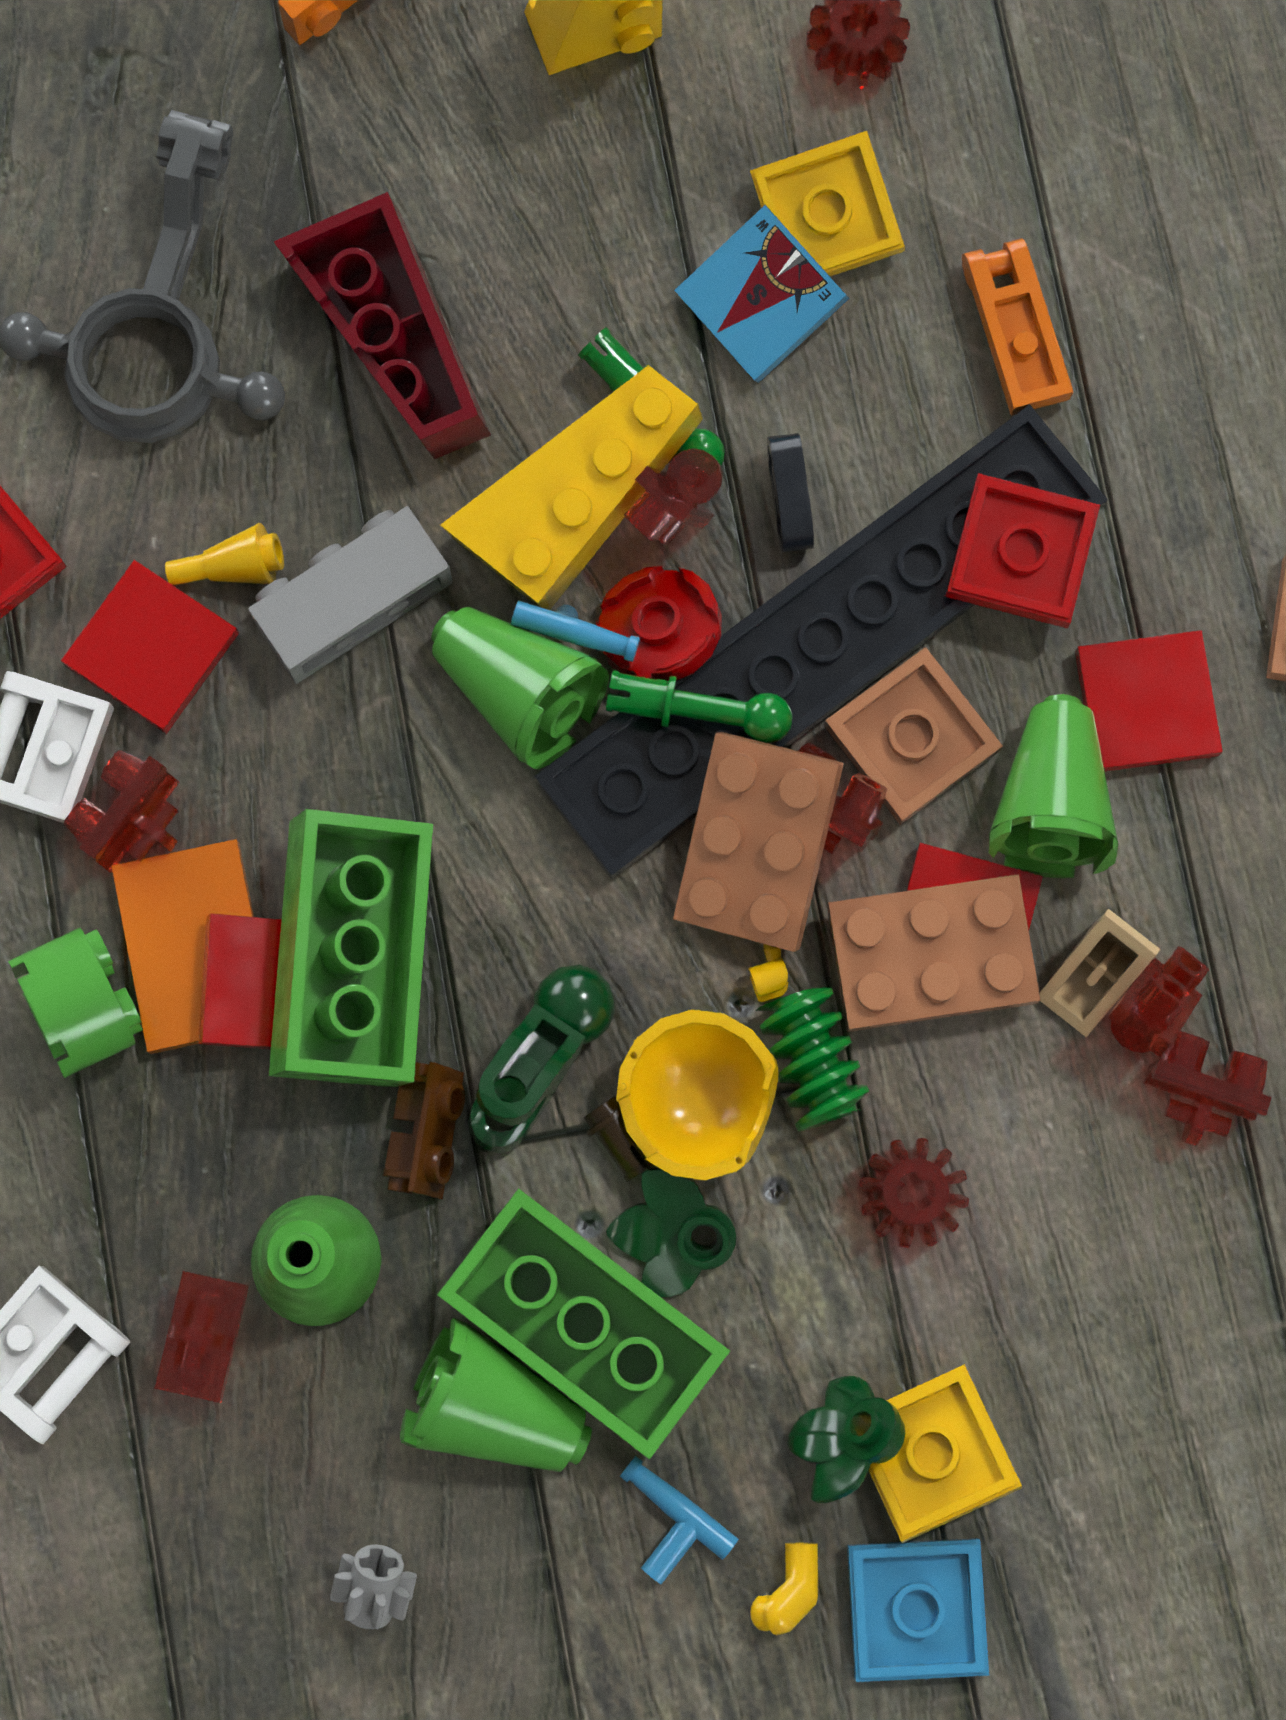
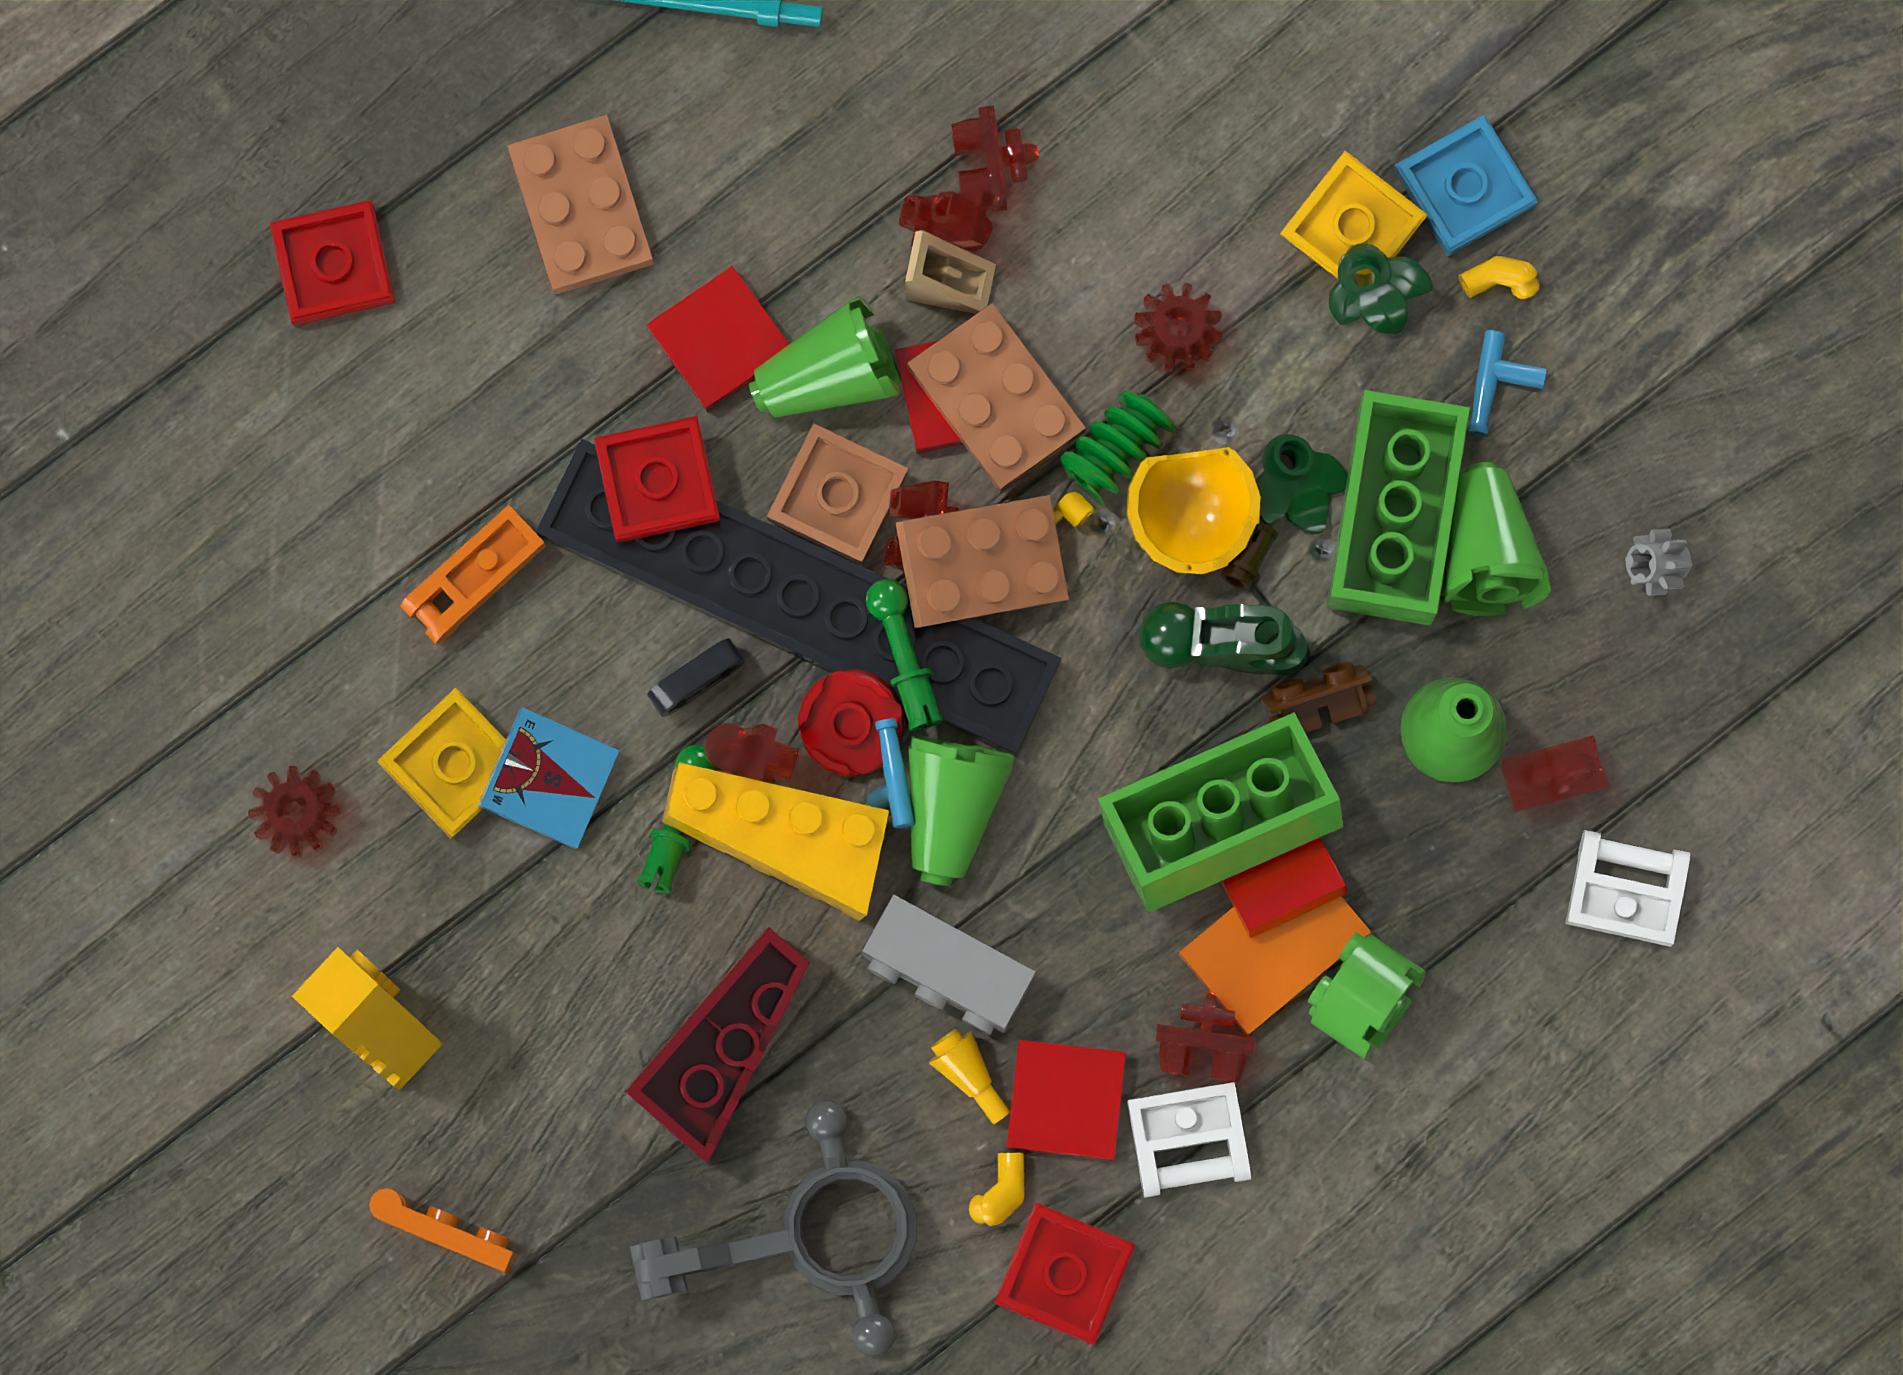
camera: 115 degrees left, 0 degrees up
none -> yellow arm [969,1153,1024,1226]

